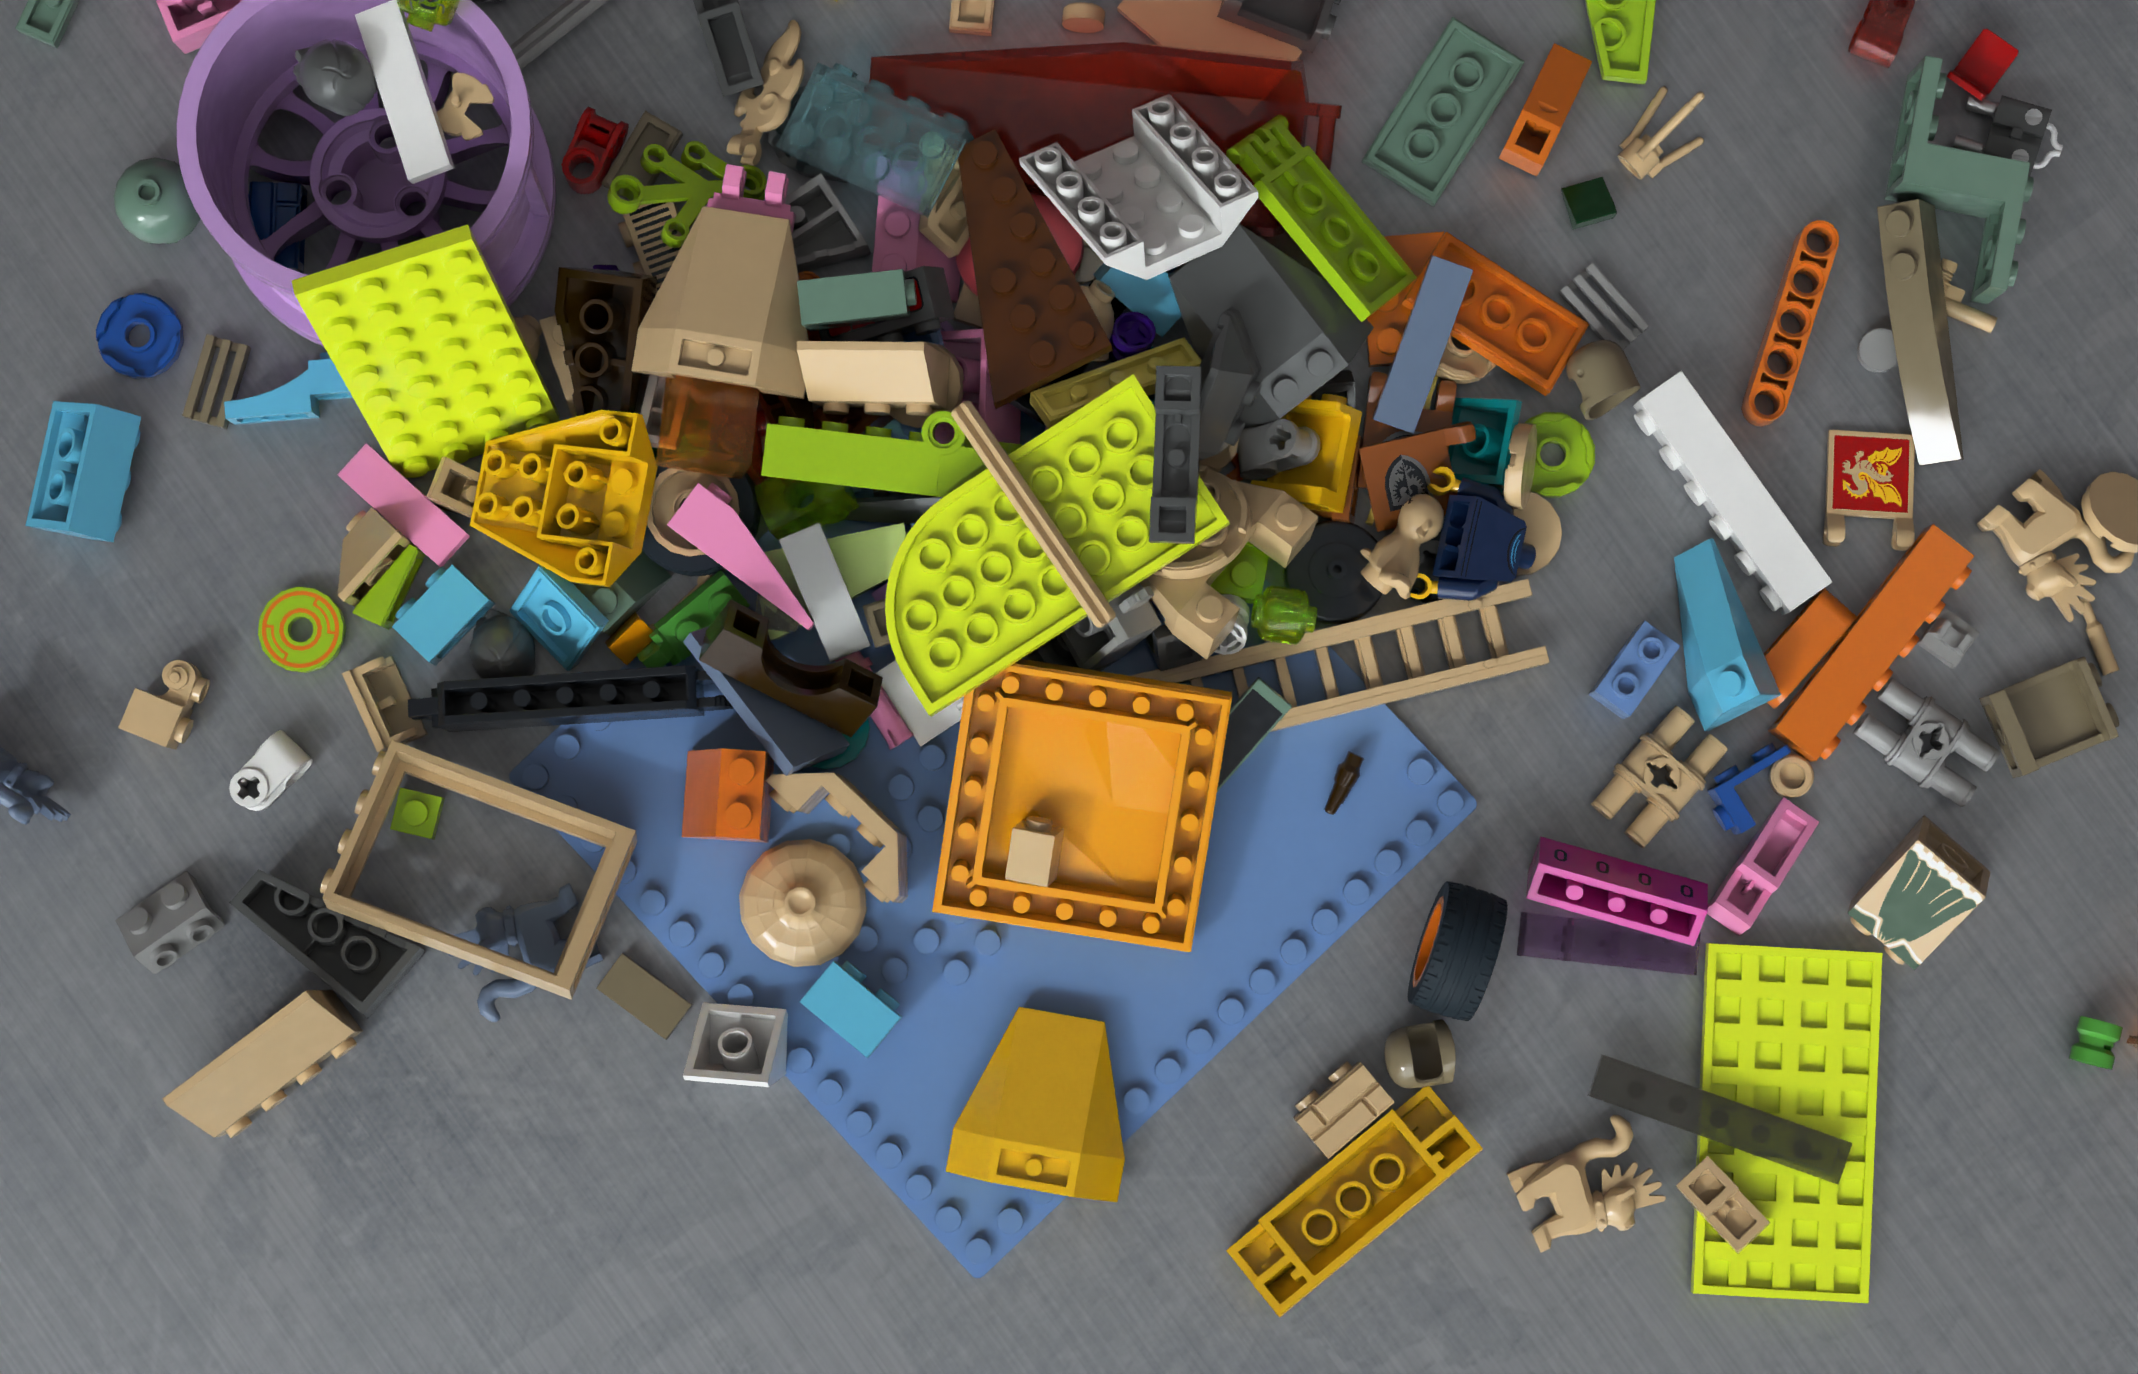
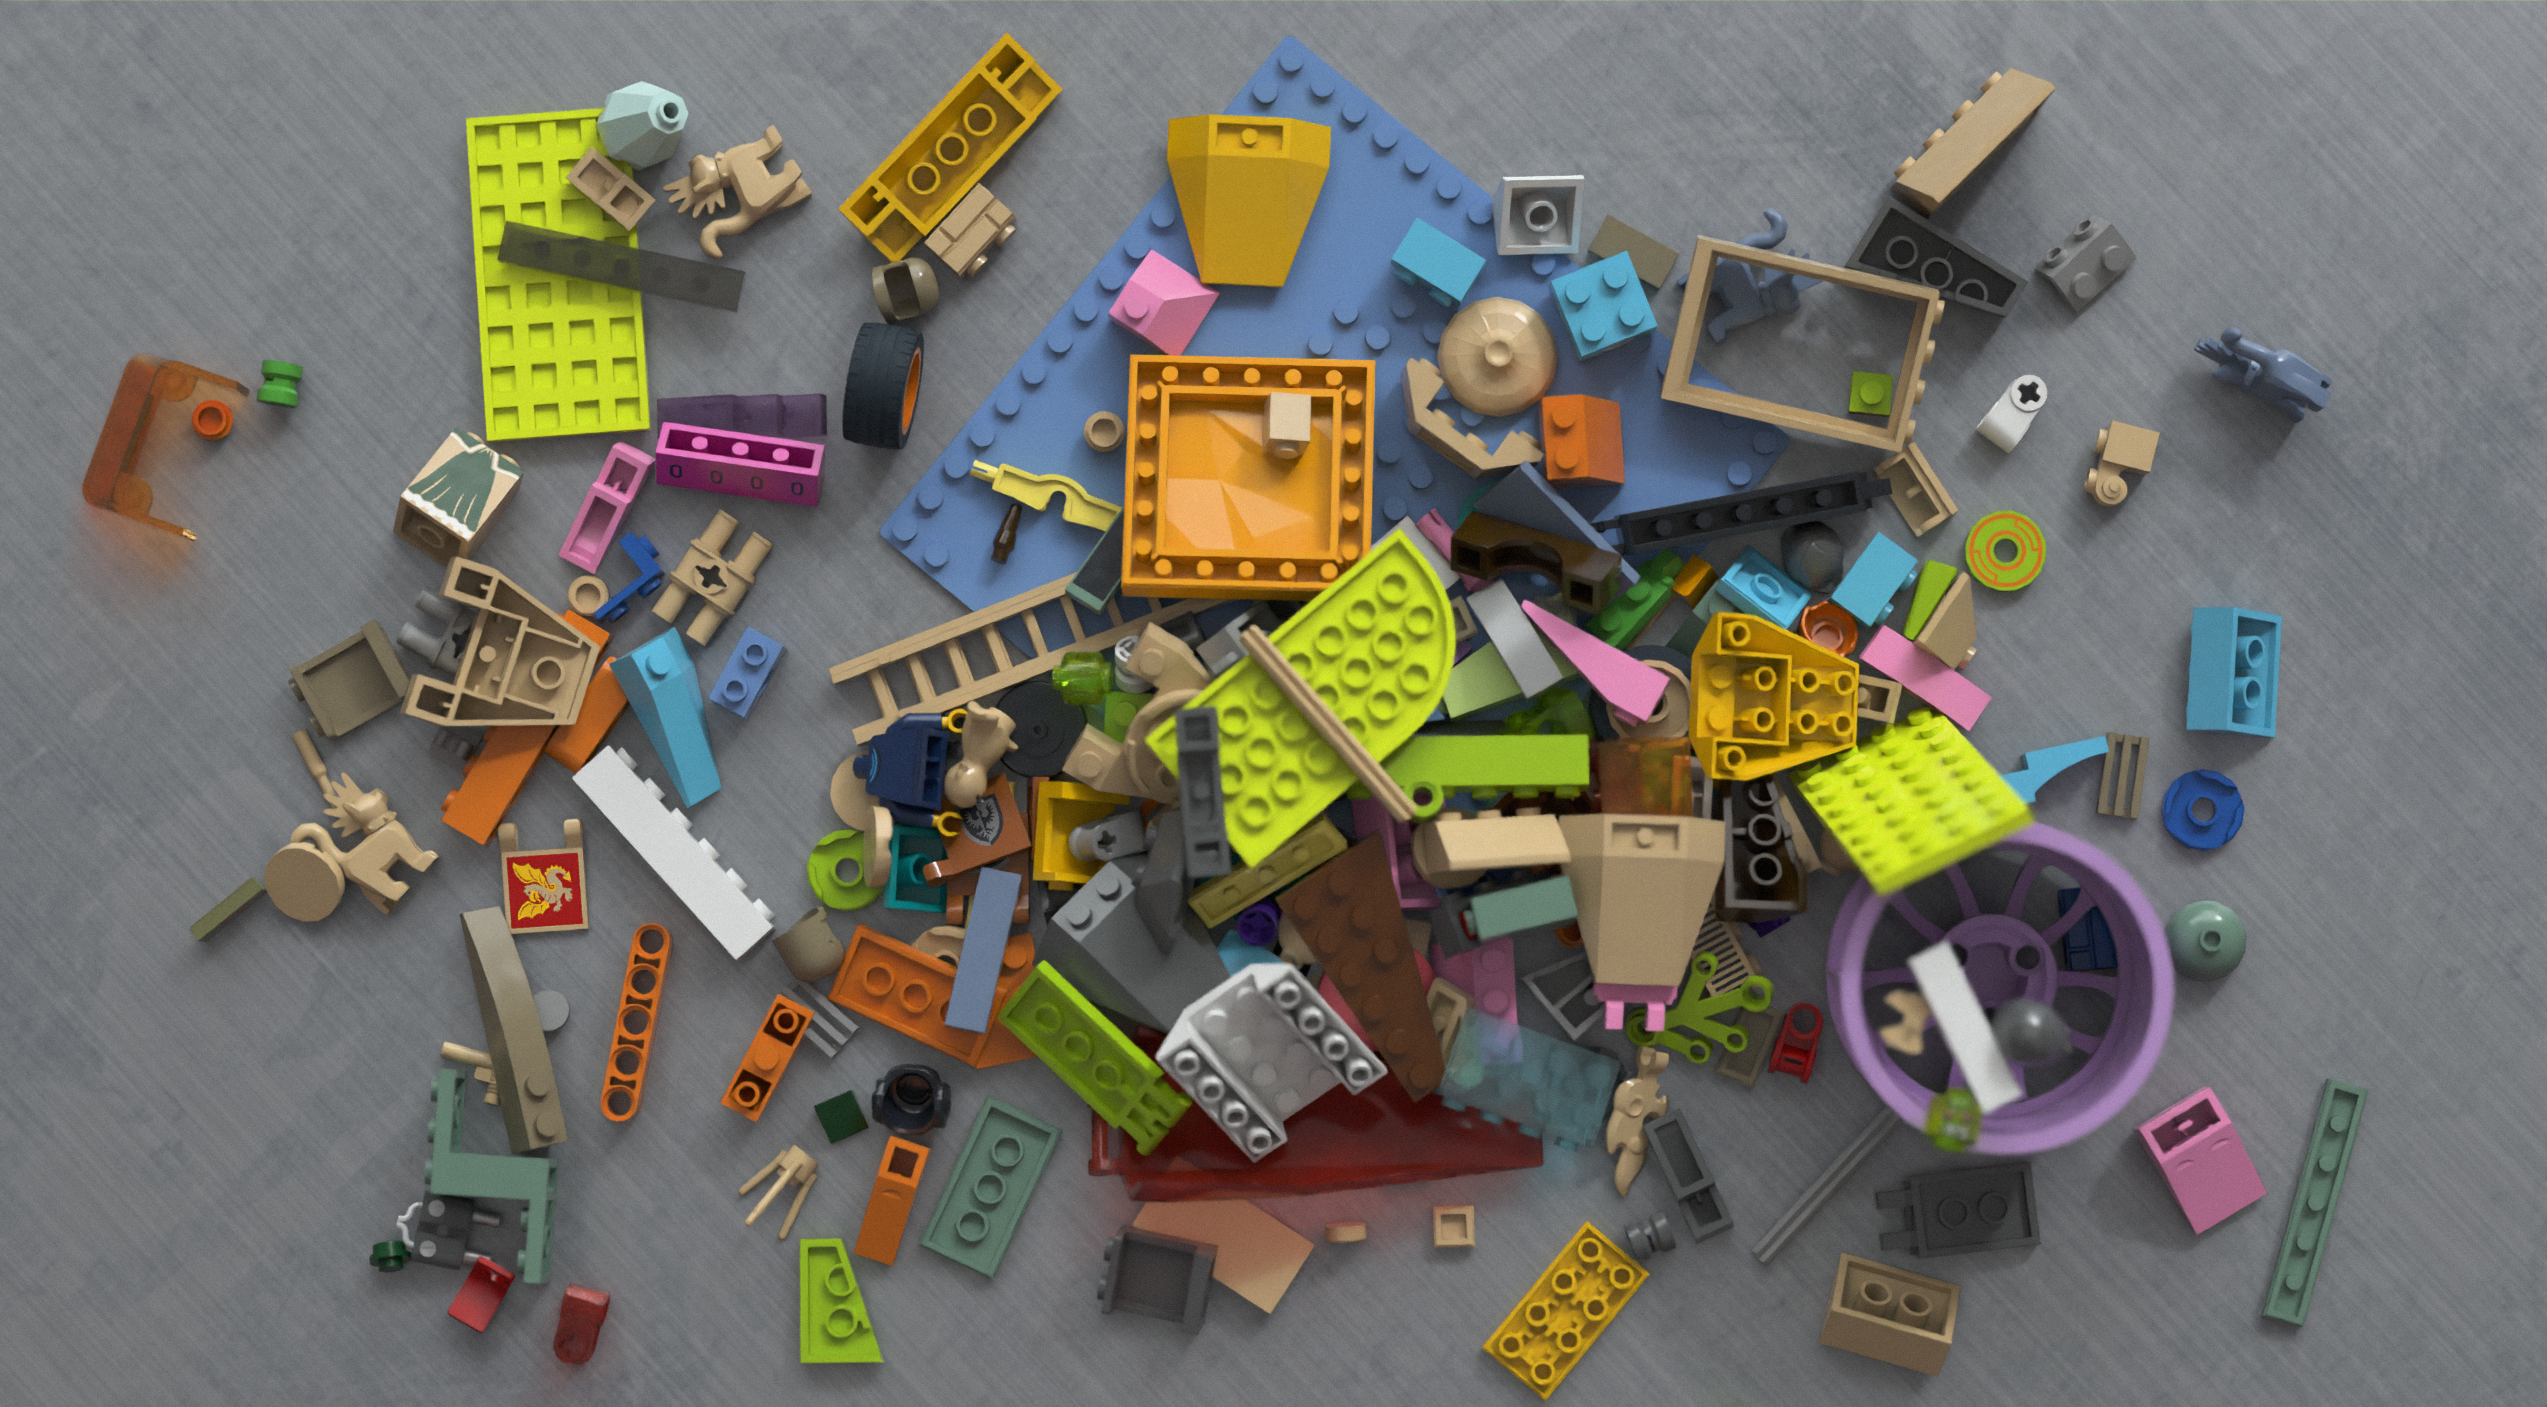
camera: 170 degrees right, 0 degrees up
none -> dark green plate [369,1241,411,1273]
none -> tan wedge [400,556,600,726]
none -> light aqua cone [596,81,689,171]
none -> orange slope [720,993,815,1122]
none -> black hair [871,1064,952,1135]
none -> light yellow piece [970,459,1123,532]
none -> tan plate [1084,411,1125,452]
none -> bright pink slope [1108,249,1220,356]
none -> medium azure brick [1549,251,1658,363]
none -> orange hair [1796,600,1859,657]

